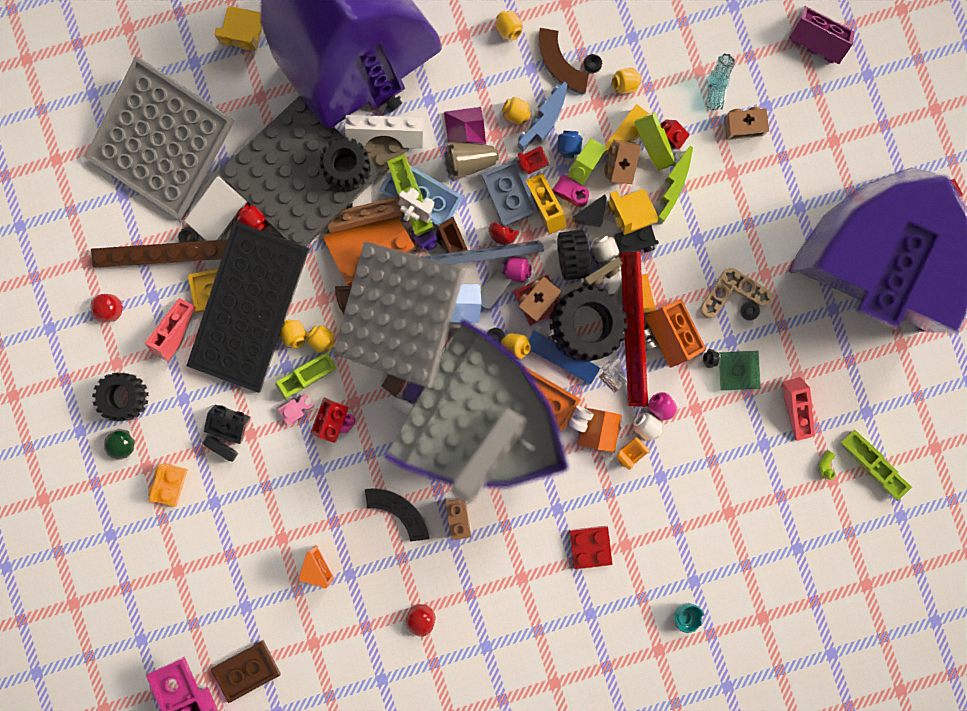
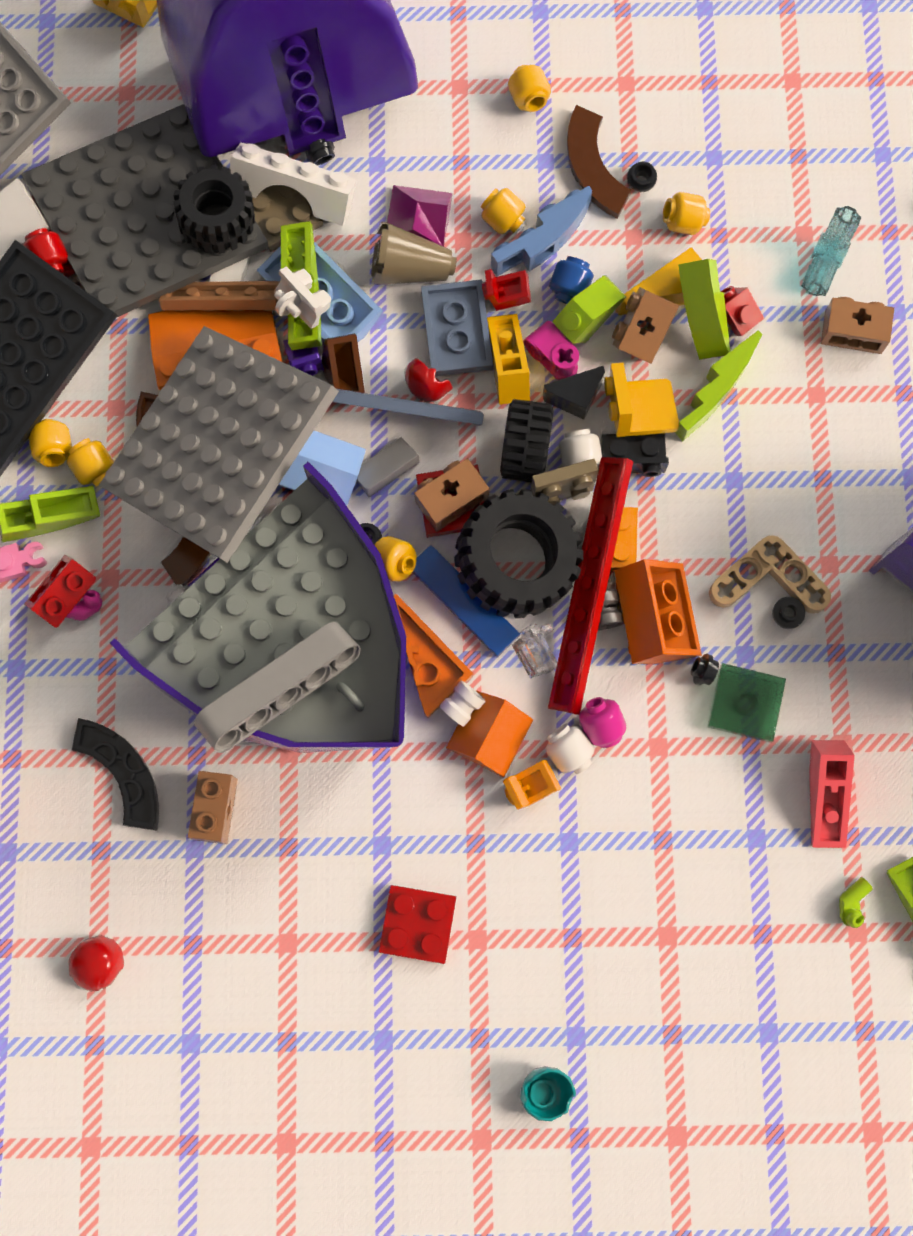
camera: 15 degrees right, 10 degrees down
dark pink head [503,257,532,283] -> none

